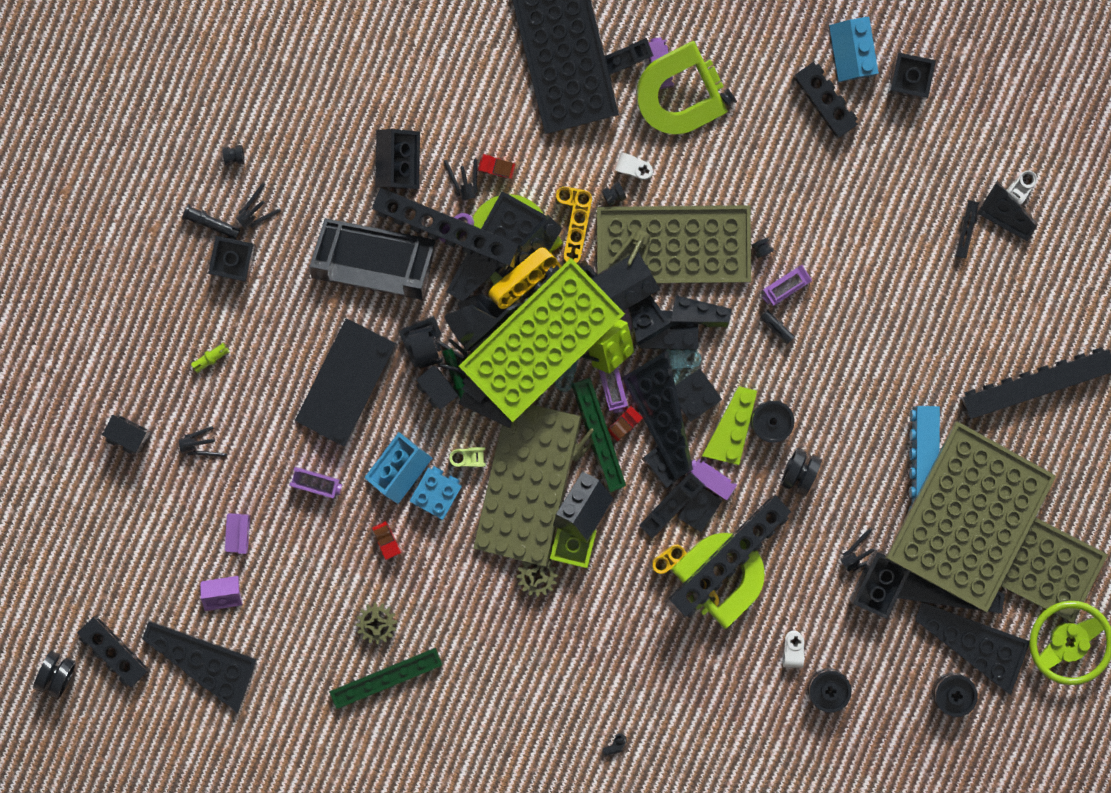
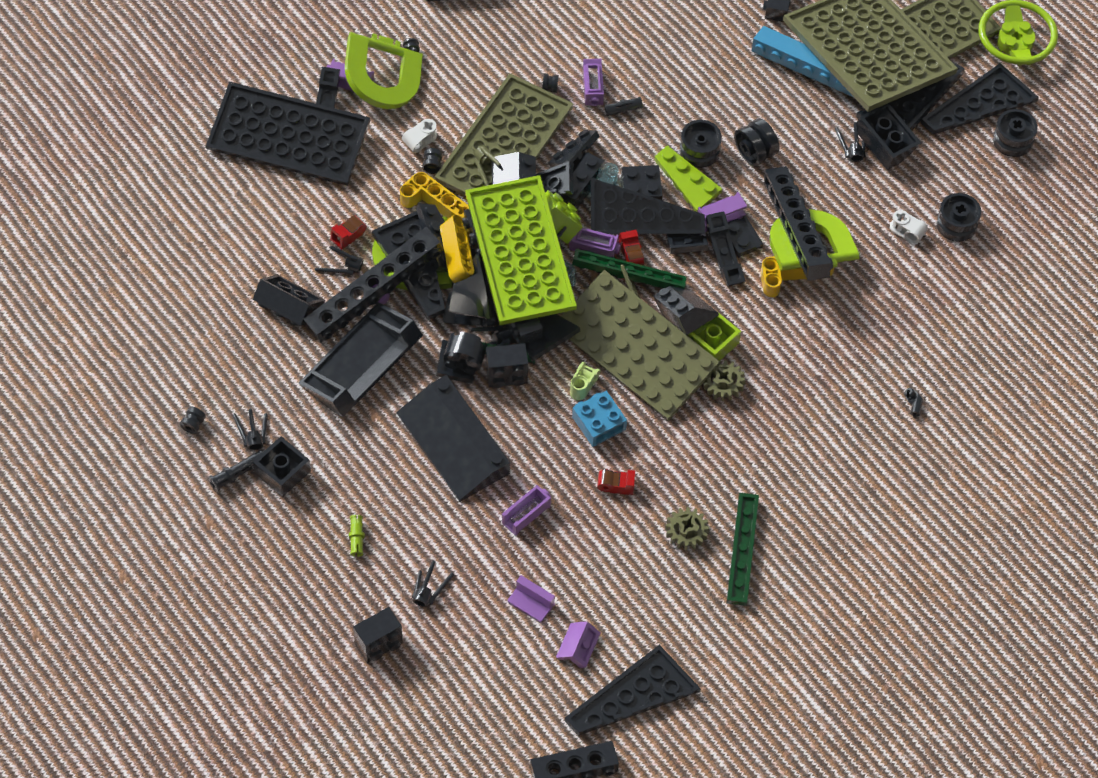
camera: 65 degrees left, 30 degrees down
dark azure slope [364,432,433,504] -> none

